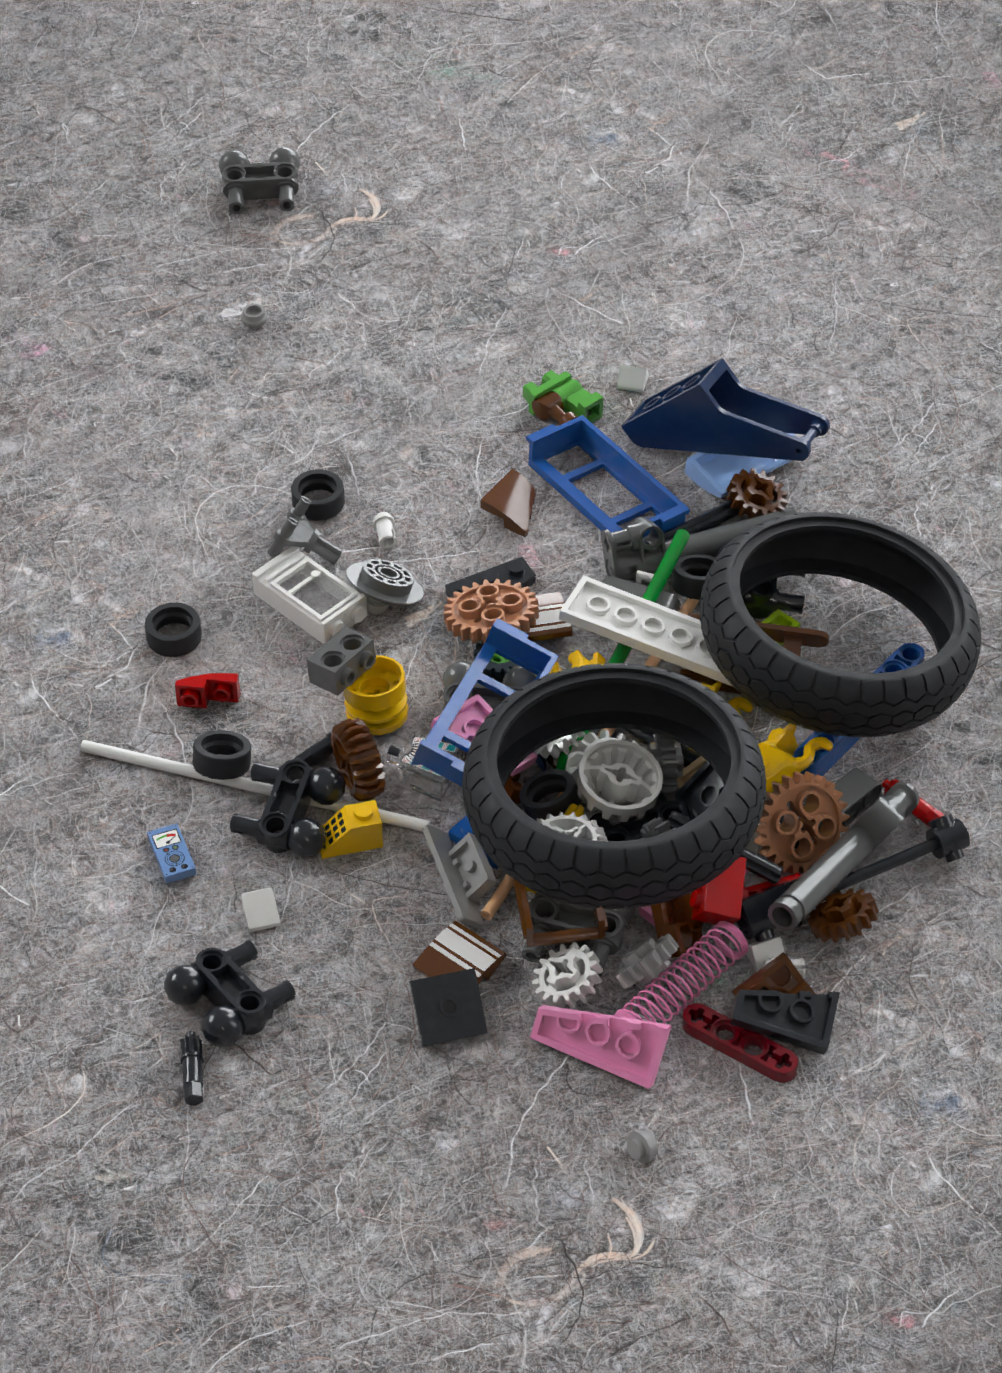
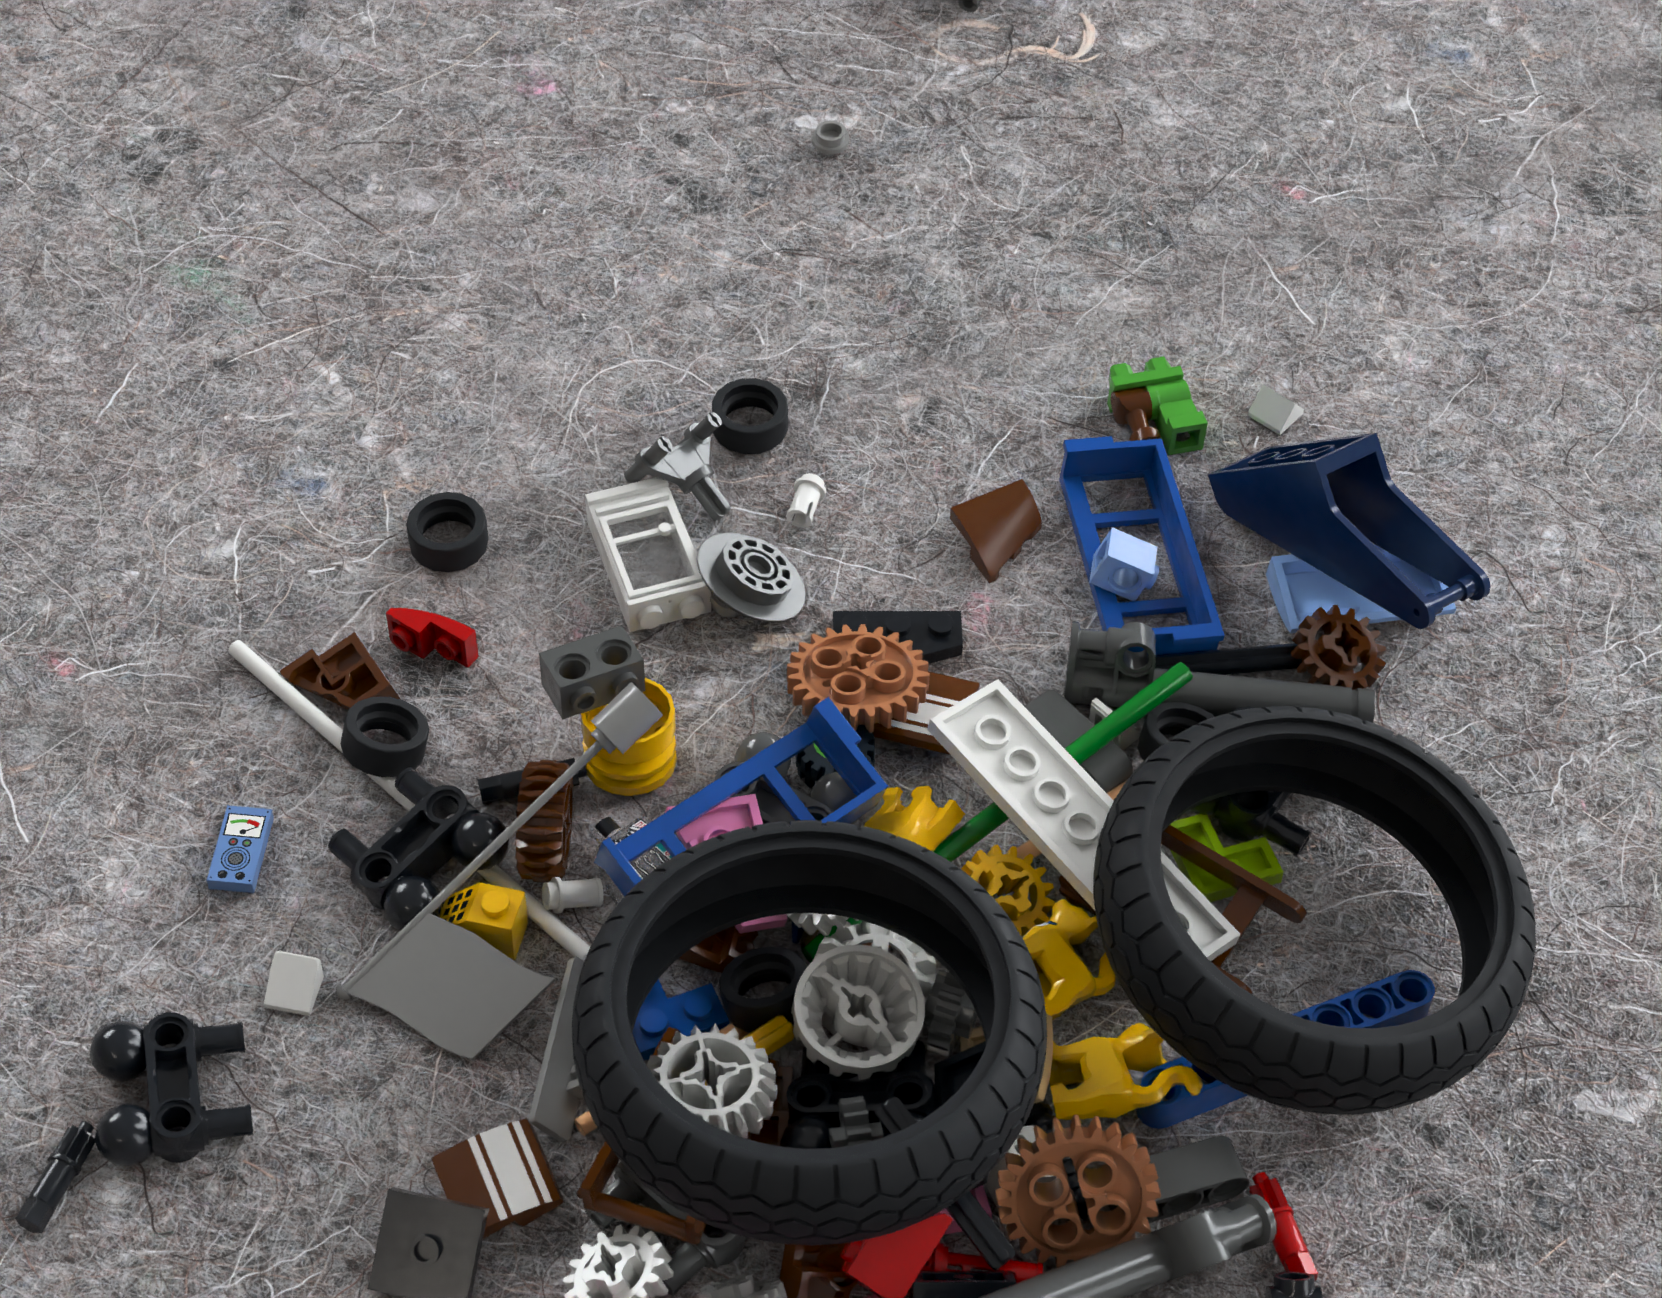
camera: 25 degrees right, 5 degrees up
none -> reddish brown slope [280,632,401,710]
none -> light grey flag [336,682,663,1060]
none -> white pin [542,877,604,914]
none -> light blue brick [1089,527,1159,601]

